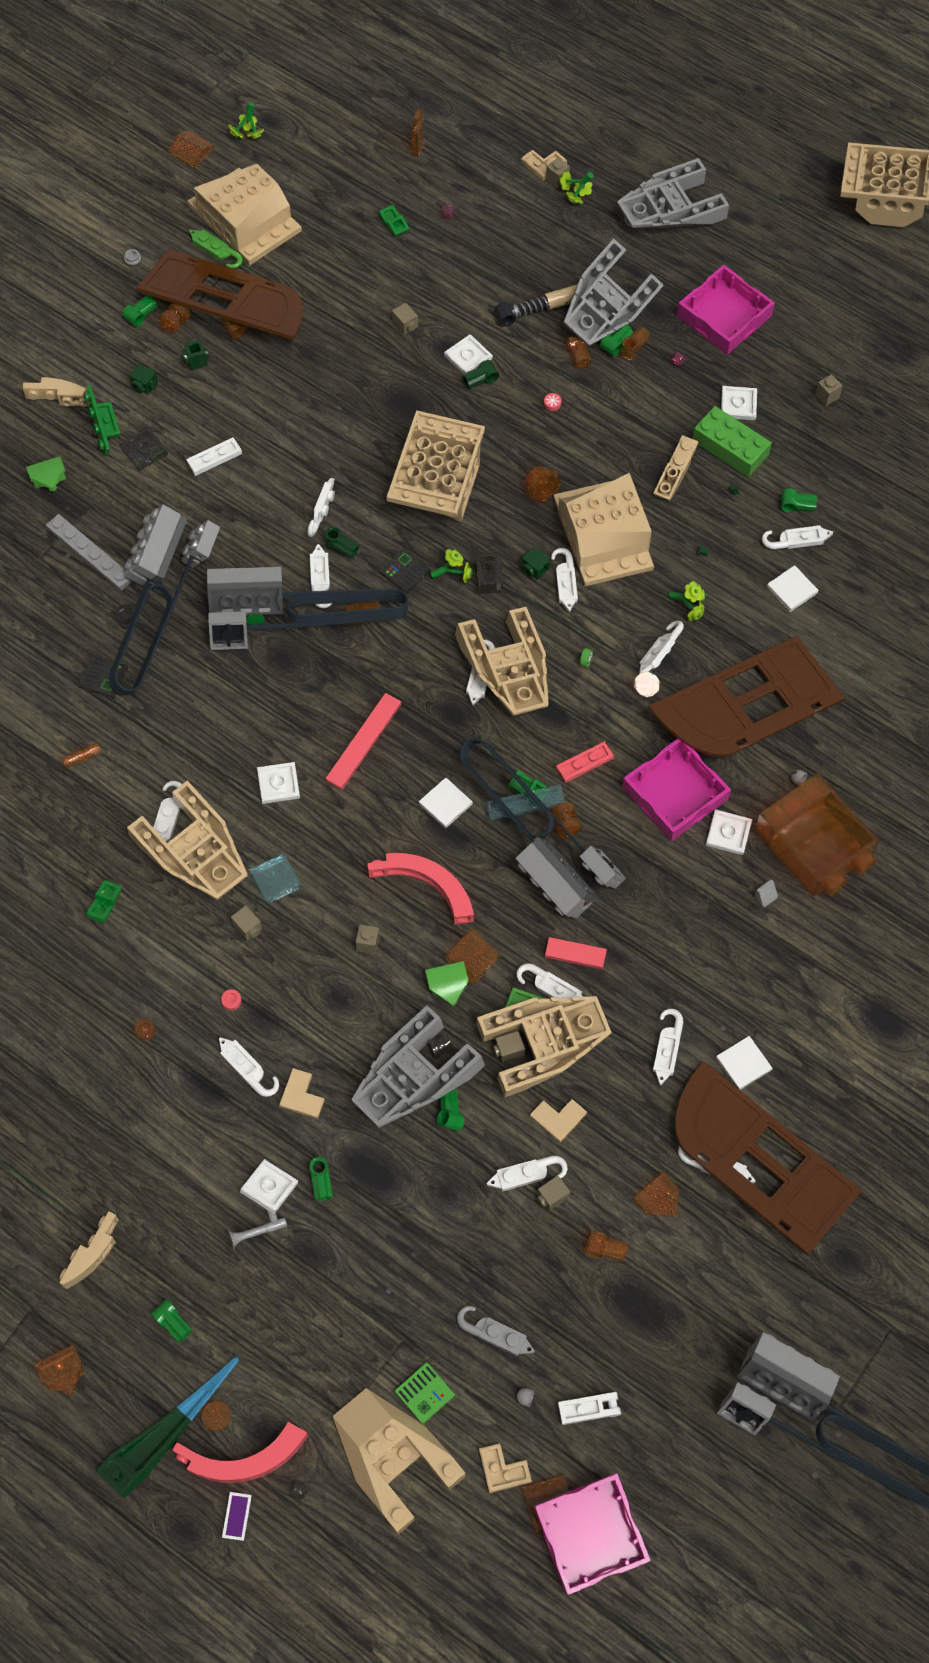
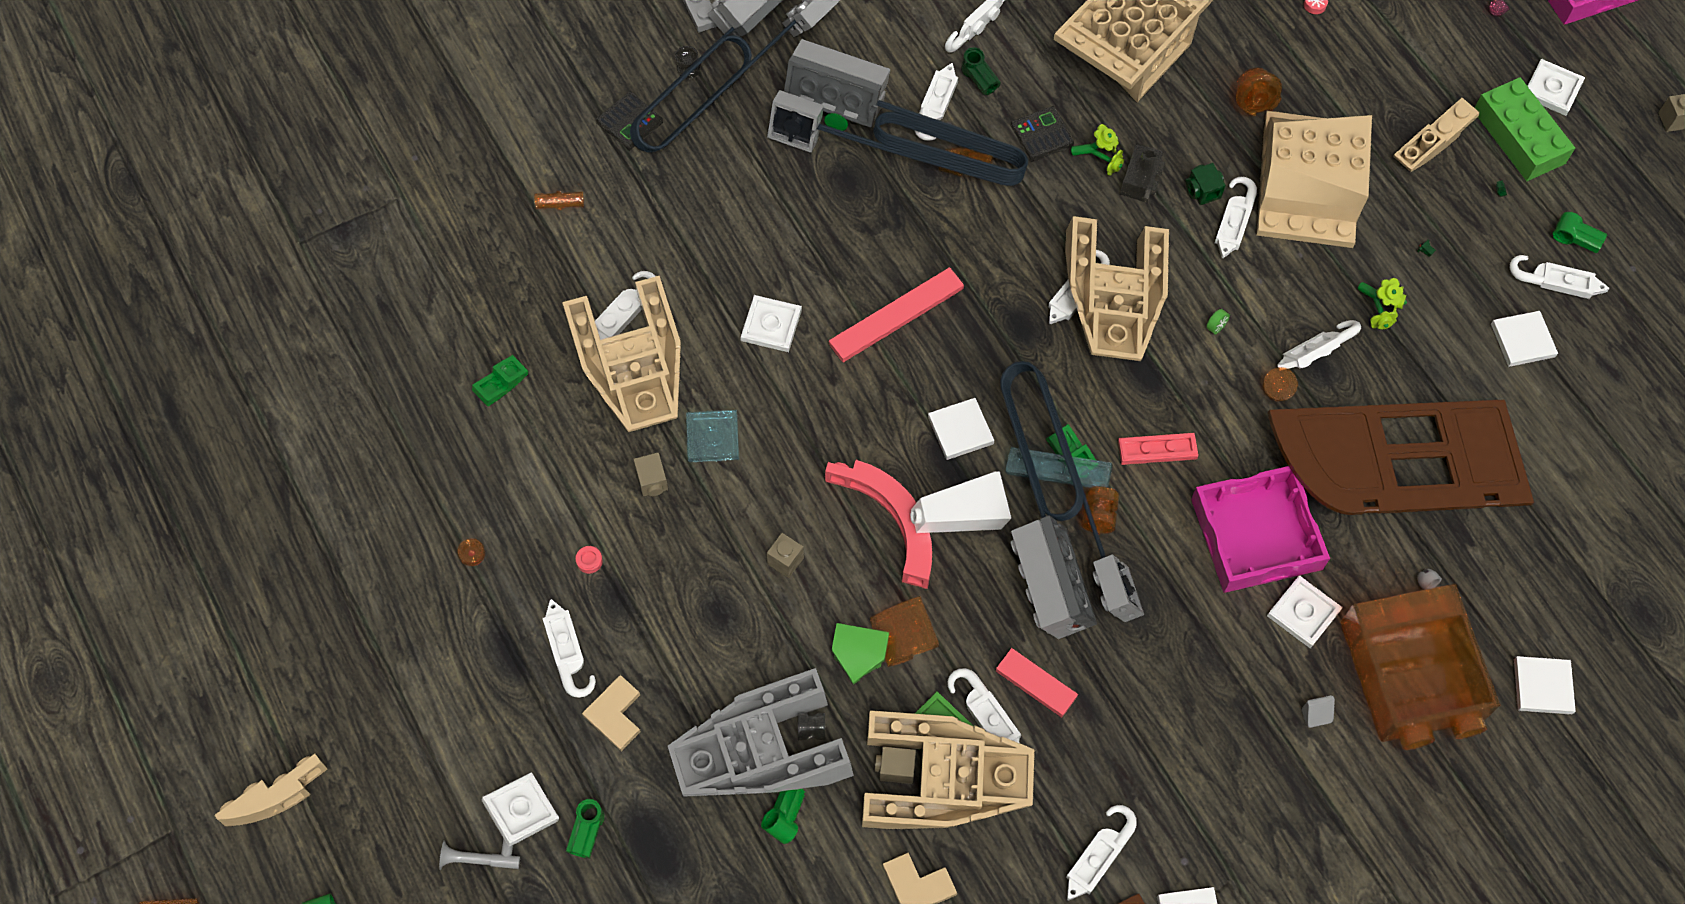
camera: 25 degrees right, 0 degrees up
none -> white slope [910,472,1011,533]
none -> white tile [1514,656,1576,714]

